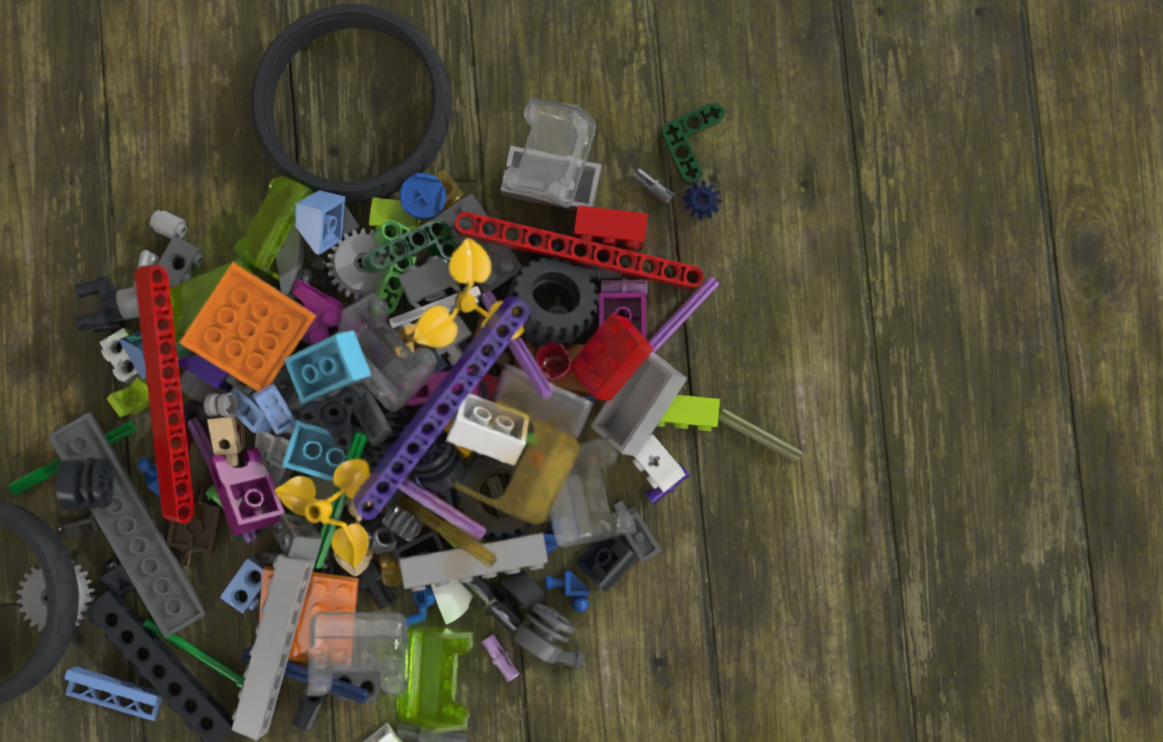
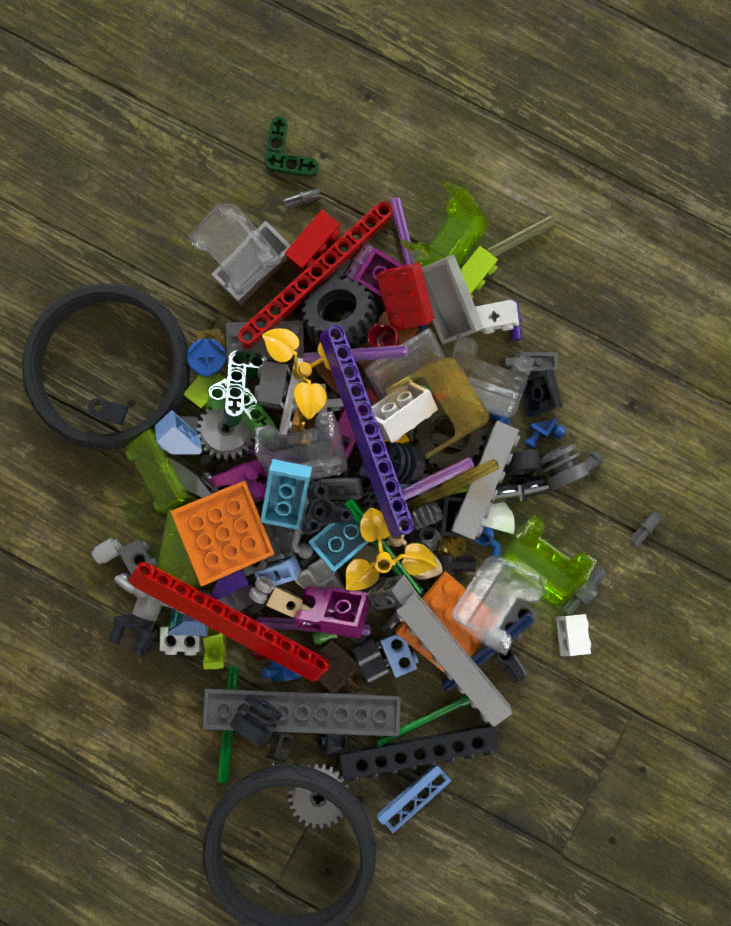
camera: 60 degrees left, 0 degrees up
medium blue plate [252,383,296,435] -> none
lavender pin [481,634,520,682] -> none
clear blue gear [682,181,722,220] -> none
none -> black piece [87,398,129,426]
none -> black brick [352,636,391,683]
none -> clear neon green windscreen [401,181,489,267]

